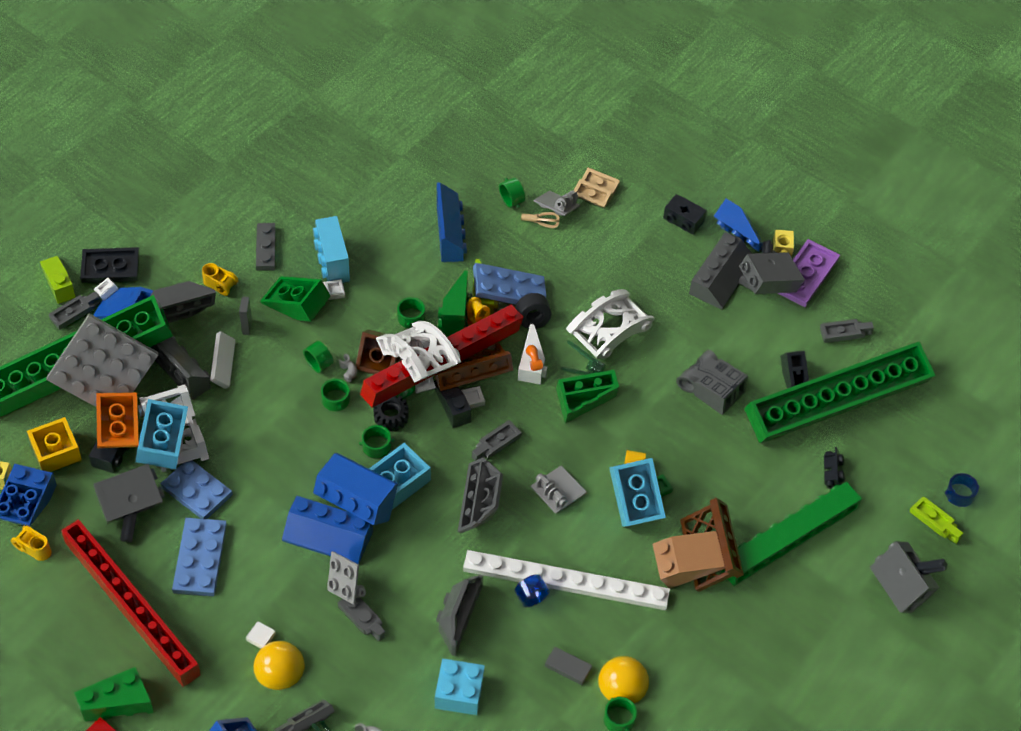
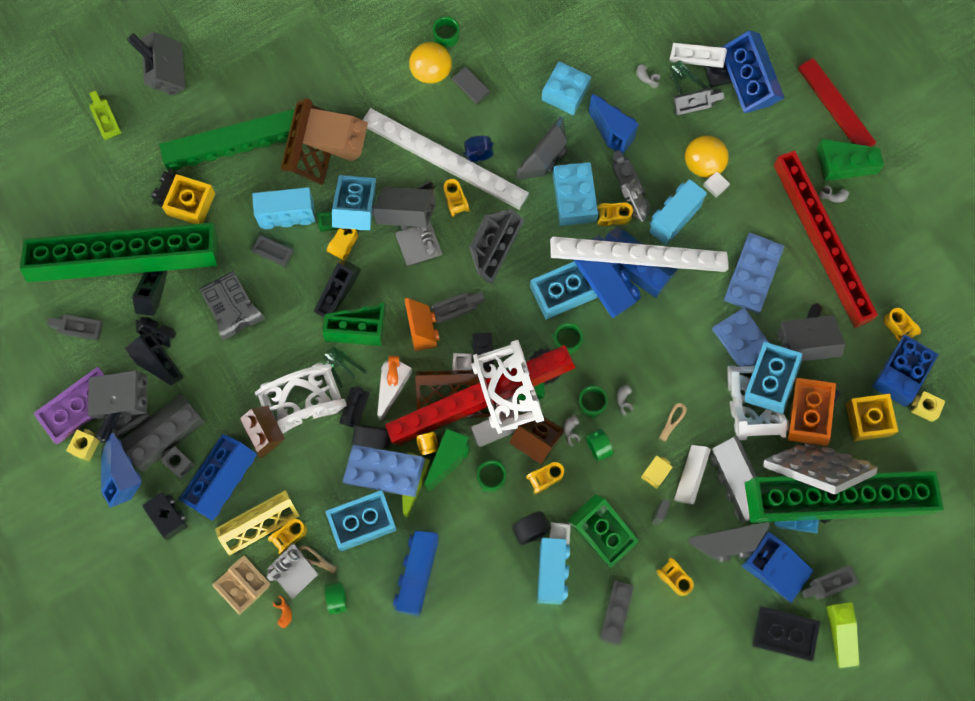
camera: 160 degrees left, 20 degrees up
white tile [94,278,118,301] -> none
clear blue piece [945,473,980,507] -> none
none -> black slope [125,331,184,386]
none -> black hinge [136,317,177,348]
none -> dark grey brick [160,446,195,479]
none -> yellow brick [162,174,215,224]
none -> blue slope [178,434,257,521]
none -> light yellow fence [215,490,300,556]
none -> reddish brown slope [240,405,285,459]
none -> dark grey tile [251,235,294,267]
none -> medium azure brick [252,187,316,229]
none -> yellow piece [268,519,307,555]
none -> orange arm [272,596,292,628]
none -> black slope [314,260,361,317]
none -> medium azure brick [325,490,397,551]
none -> black hinge [339,386,370,428]
none -> dark grey piece [372,181,436,230]
none -> orange slope [405,298,440,351]
none -> yellow piece [444,179,470,217]
none -> black tyre [512,511,551,545]
none -> yellow piece [526,462,564,494]
none -> white plate [550,237,729,272]
none -> medium azure brick [552,162,598,226]
none -> blue slope [589,94,639,155]
none -> yellow piece [597,202,633,227]
none -> light grey arm [617,385,633,416]
none -> light yellow brick [641,456,673,489]
none -> medium azure brick [649,179,707,246]
none -> tan piece [659,403,687,442]
none -> light grey arm [819,186,849,203]

